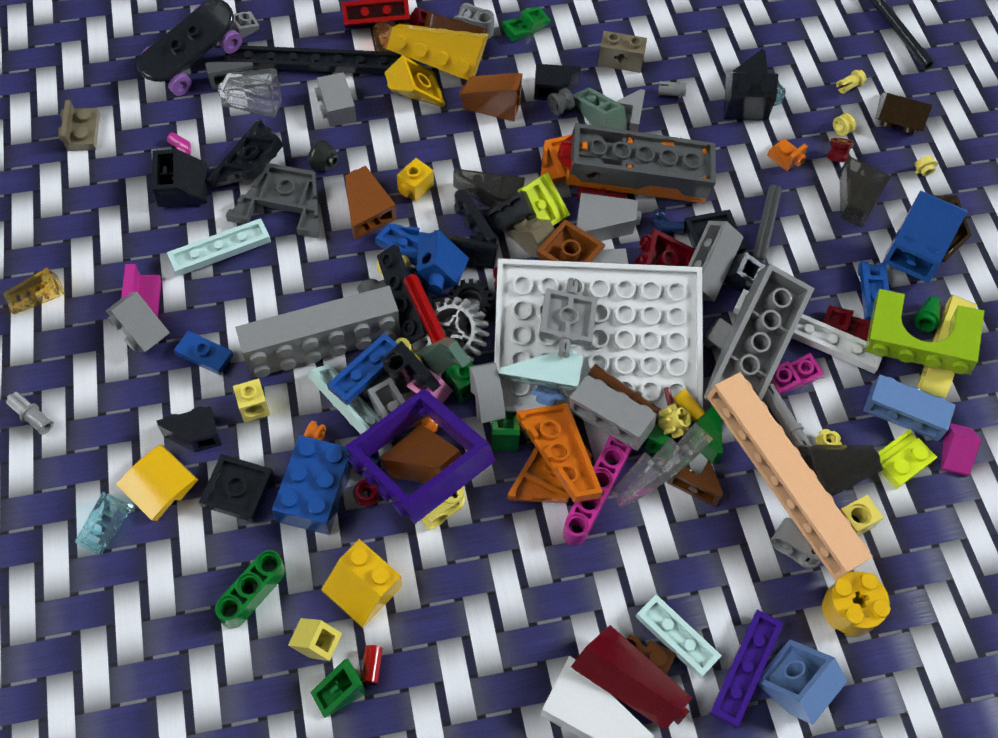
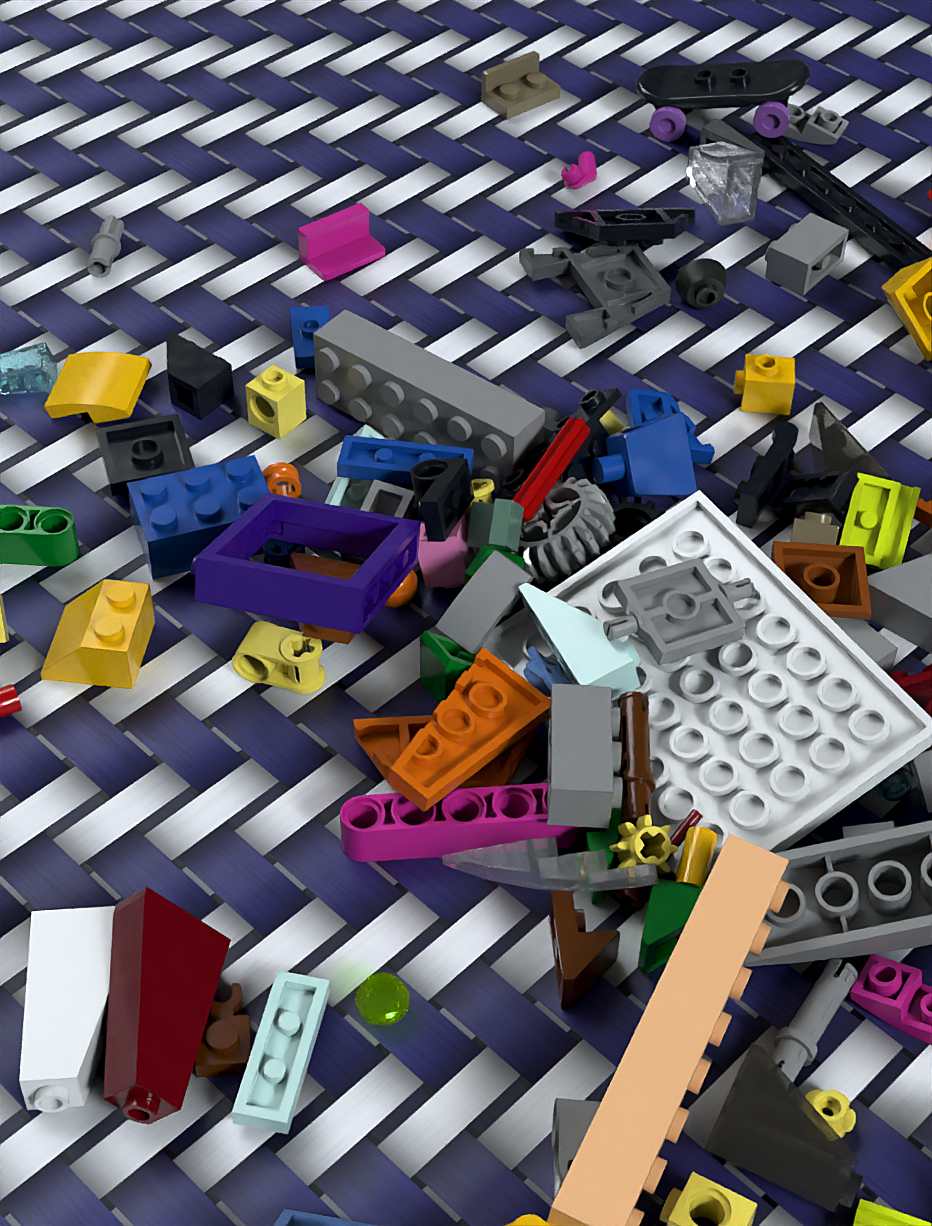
camera: 60 degrees right, 15 degrees down
clear yellow slope [3,267,65,314] -> none
light grey brick [106,291,170,352] -> none
black slope [152,149,207,207] -> none
light aqua plate [167,218,271,277] -> none
dark orange slope [345,165,397,240] -> none
black plate [449,235,498,269] -> none
dark purple plate [709,609,784,729] -> none
none -> clear neon green plate [356,972,410,1026]

